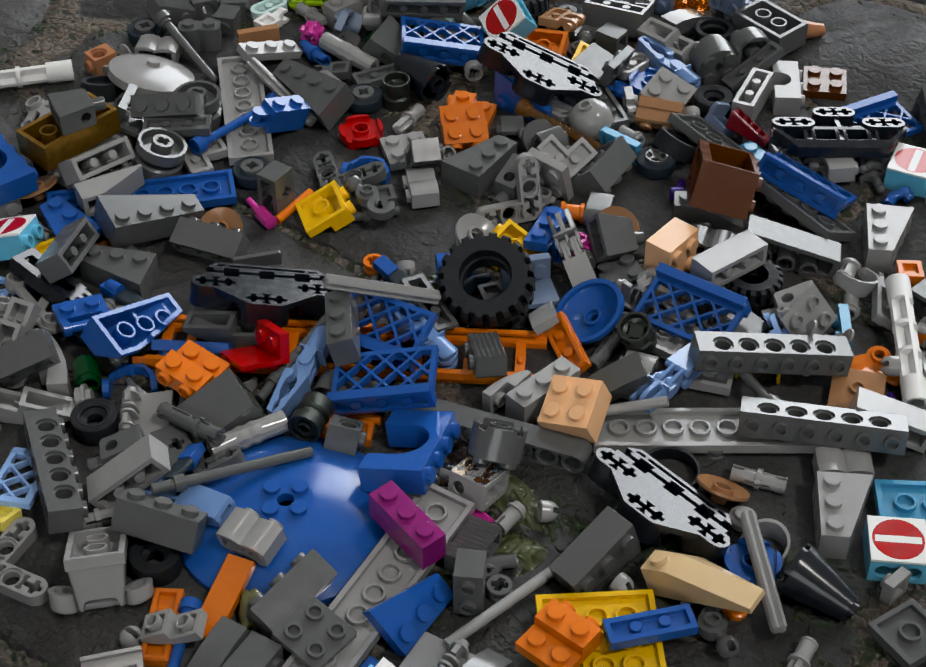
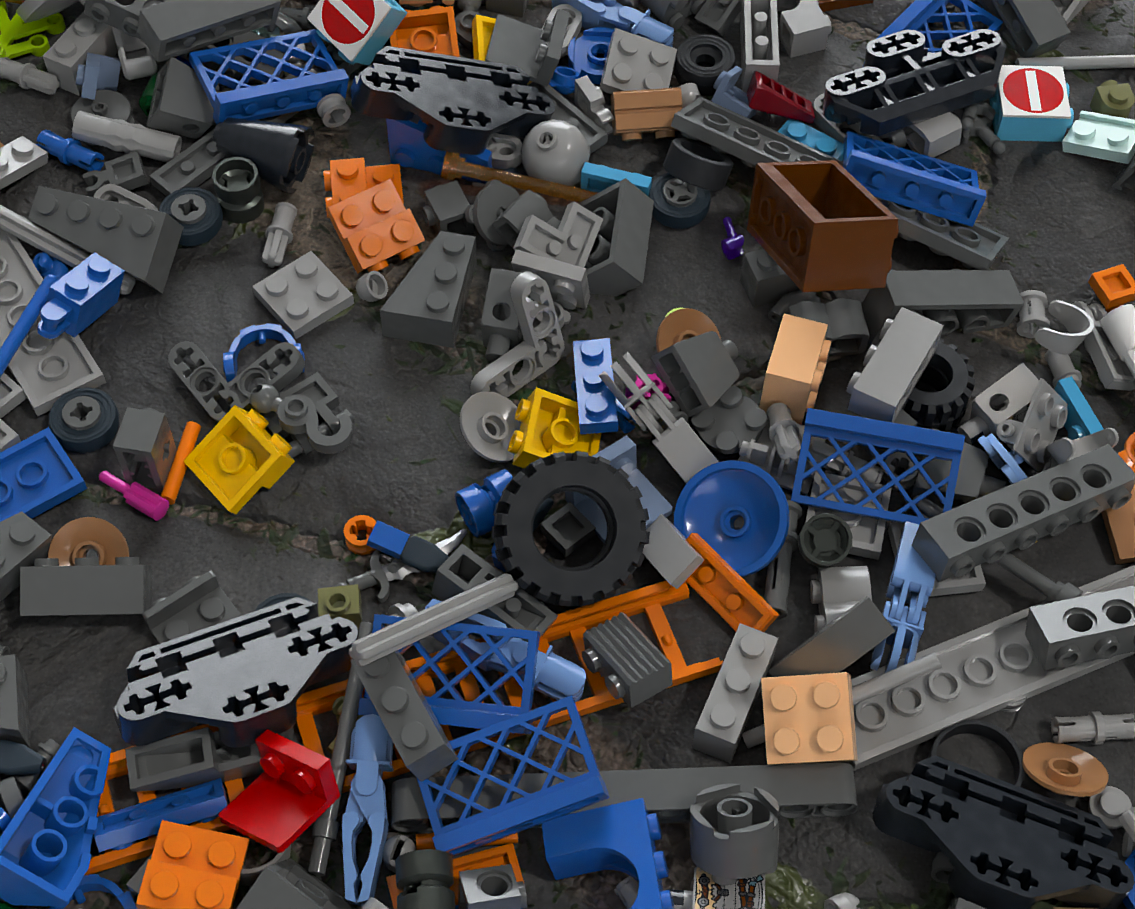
camera: 25 degrees left, 15 degrees up
dark pink gear [299,20,325,46] -> none
red plate [339,114,383,150] -> none
light grey hinge [396,260,415,276] -> none
light grey brick [402,166,440,209] -> none
brick [404,137,444,169] -> none
light grey slope [482,370,531,413] -> none
orange bush [561,201,585,224] -> none
beam [583,191,615,226] -> none
light grey pin [617,125,645,147] -> none
light grey wedge [862,203,915,273] -> none
blue arm [881,186,914,206] -> none

